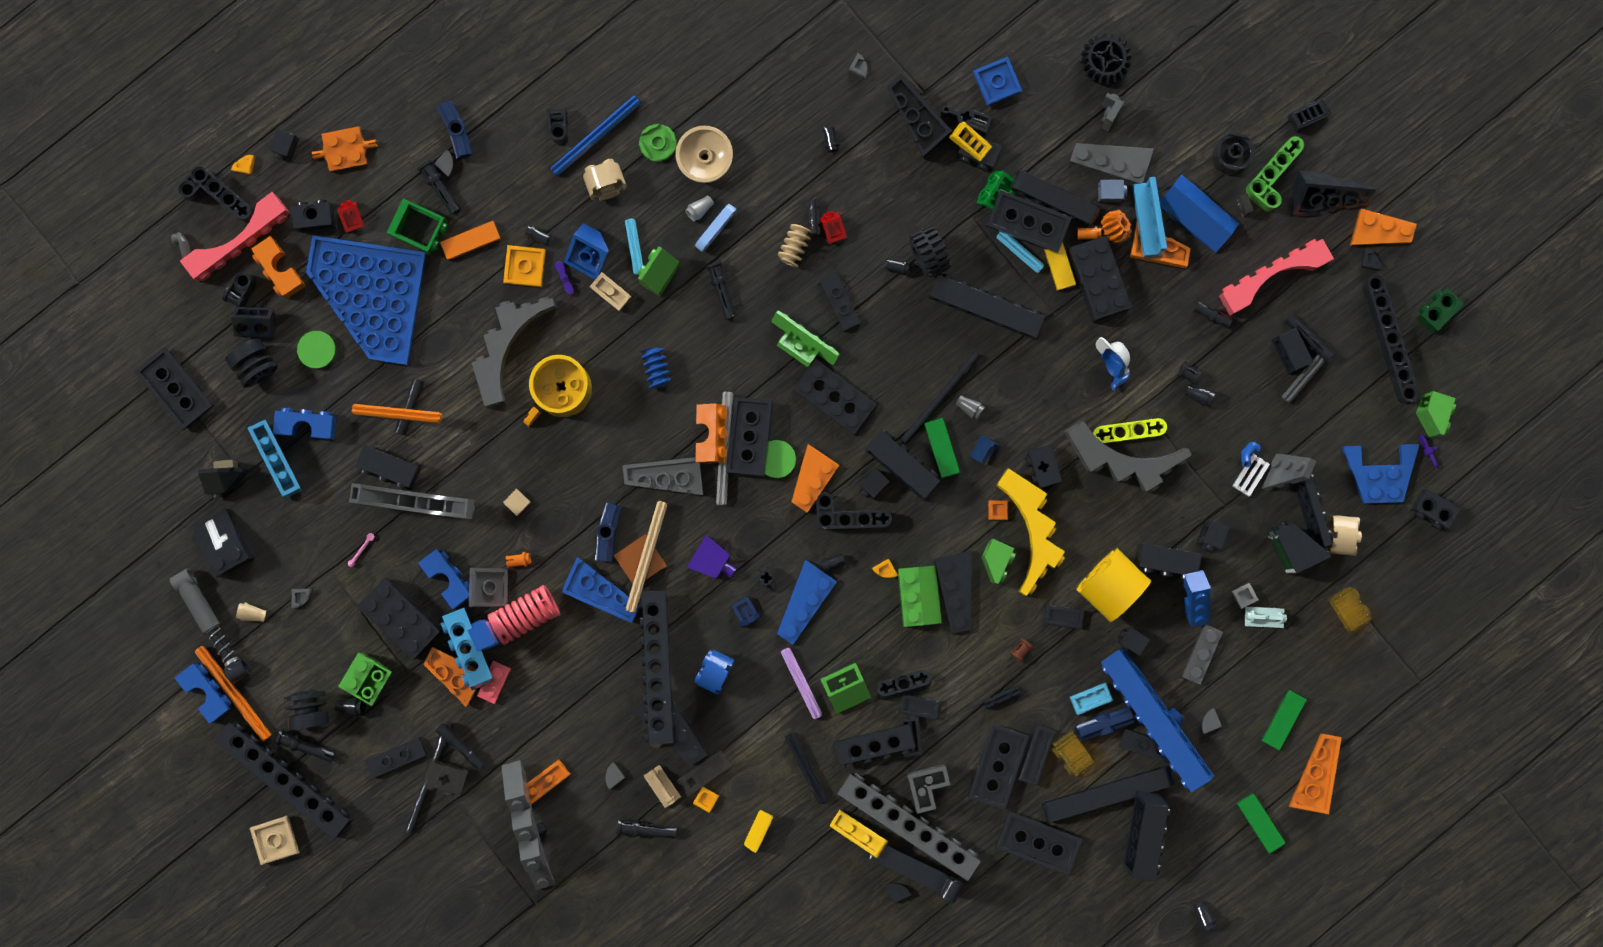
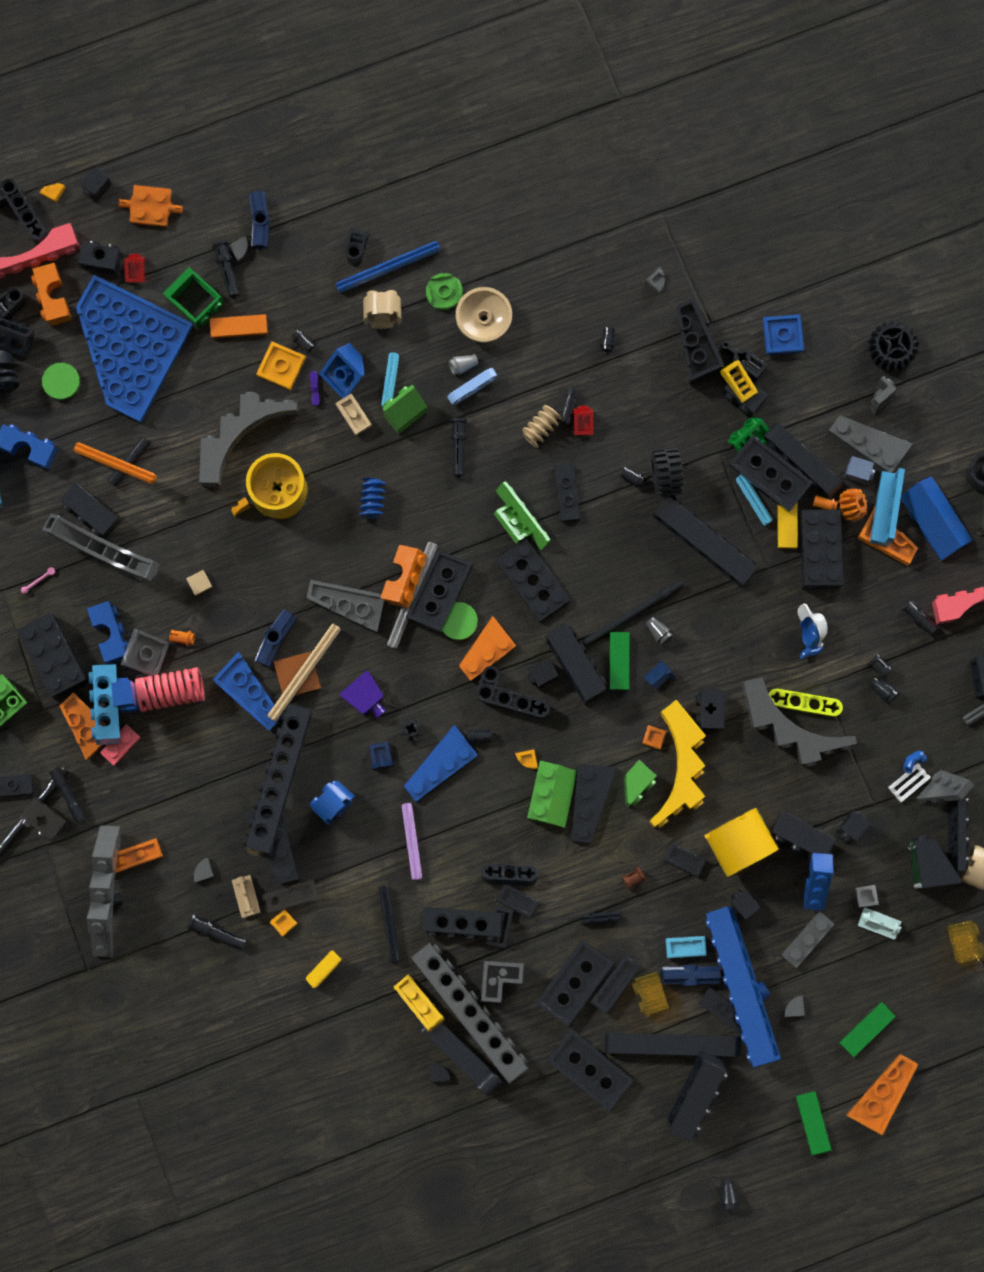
camera: 20 degrees right, 5 degrees down
bright green slope [821,663,871,714] -> none

